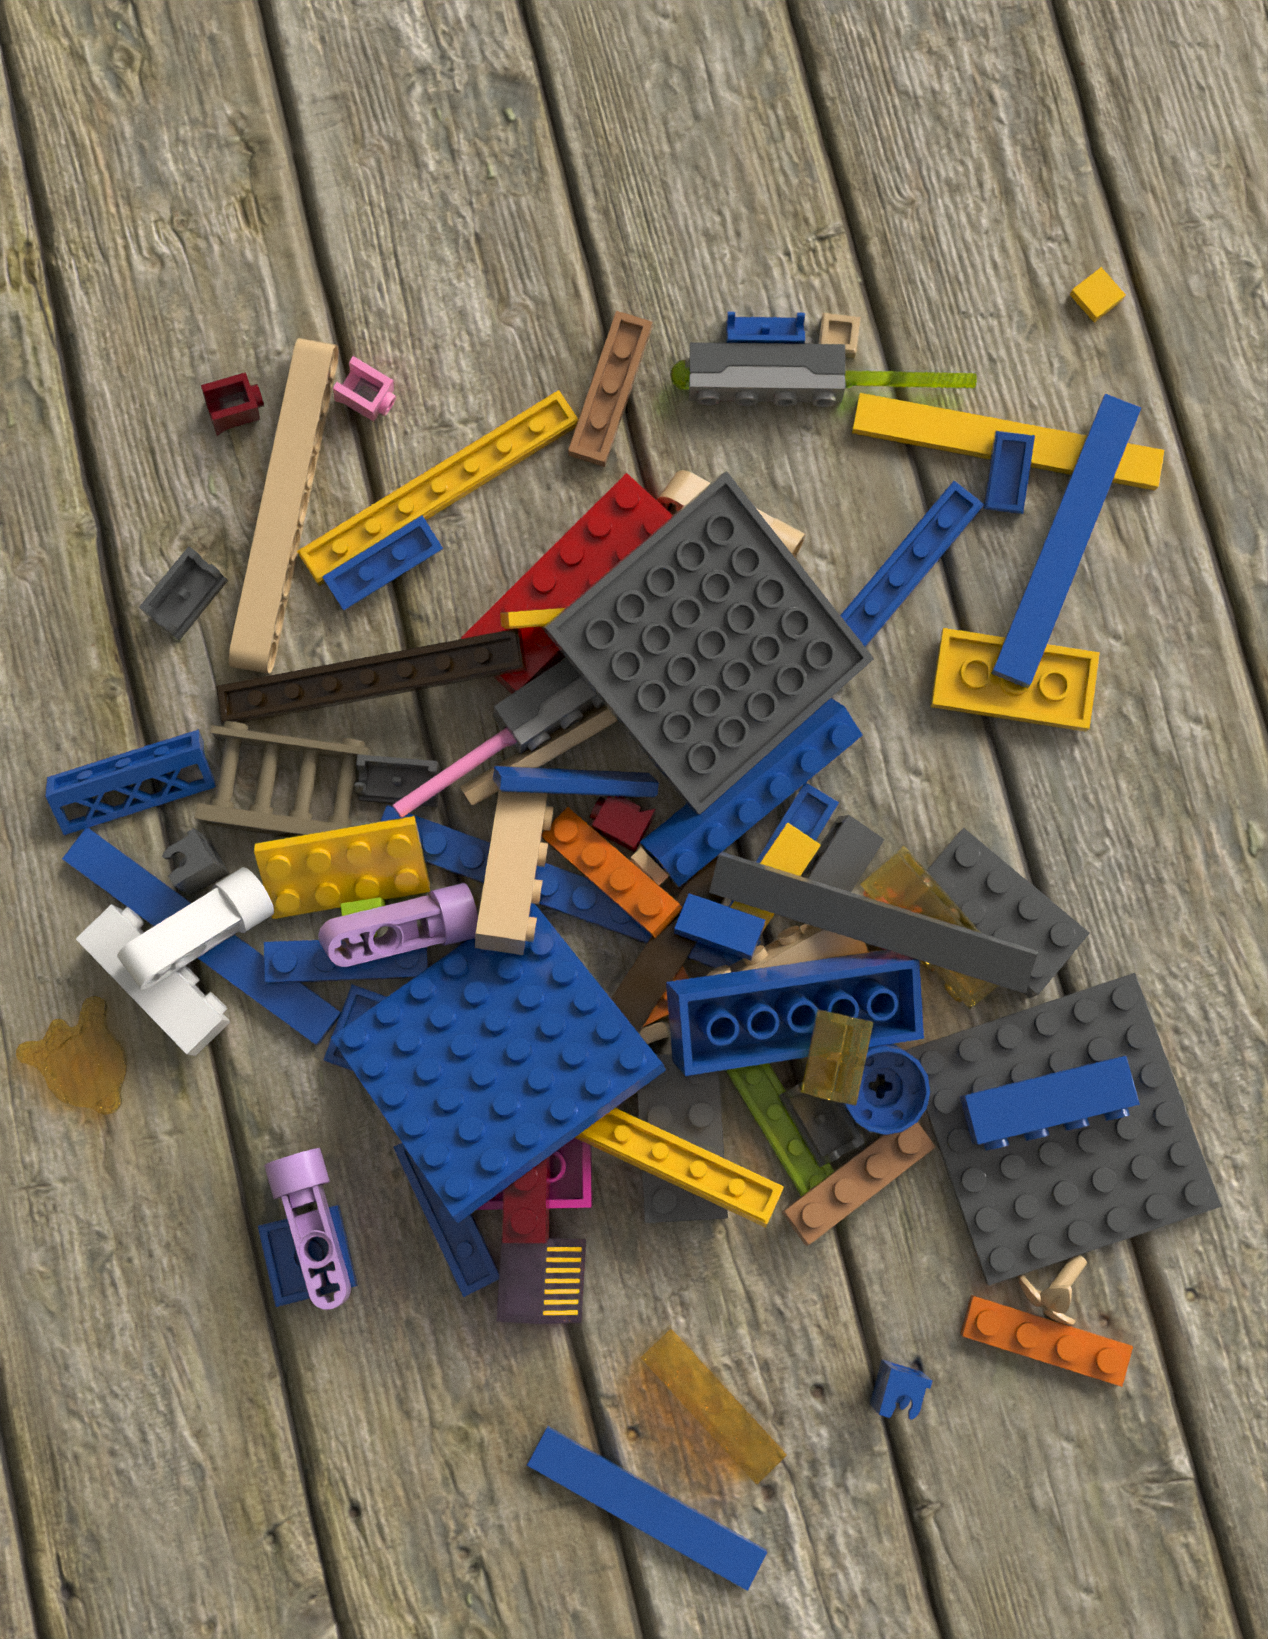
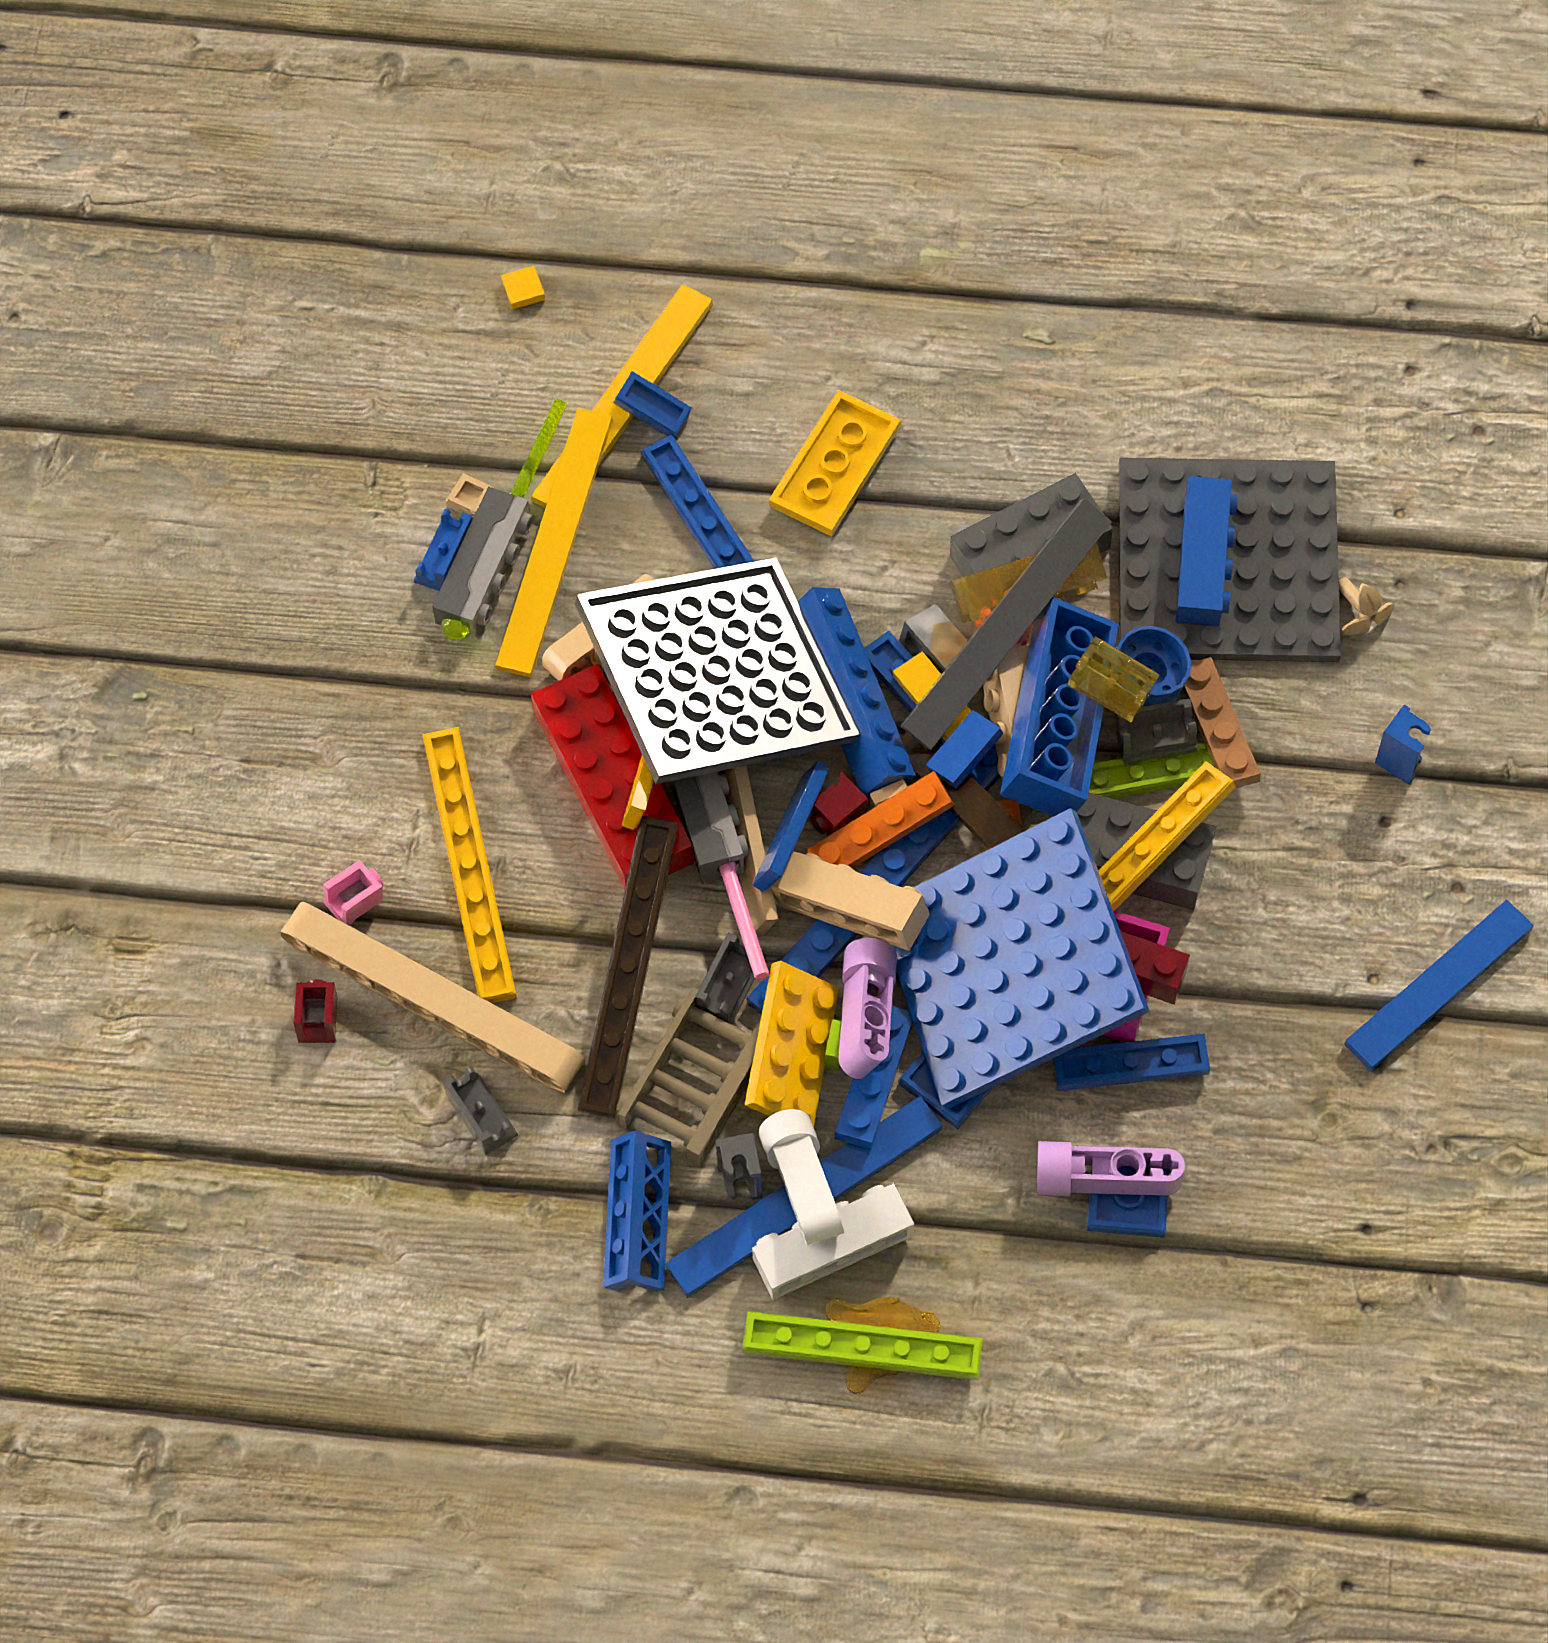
camera: 70 degrees left, 15 degrees down
blue plate [323,515,443,611] -> none
clear purple slope [496,1236,587,1324] -> none
medium nougat plate [568,311,653,467] -> none
clear yellow brick [640,1324,787,1485] -> none
orange plate [960,1295,1133,1387] -> none
blue tile [991,394,1141,688] -> none
none -> yellow tile [495,408,613,678]
none -> lime tile [742,1311,983,1380]

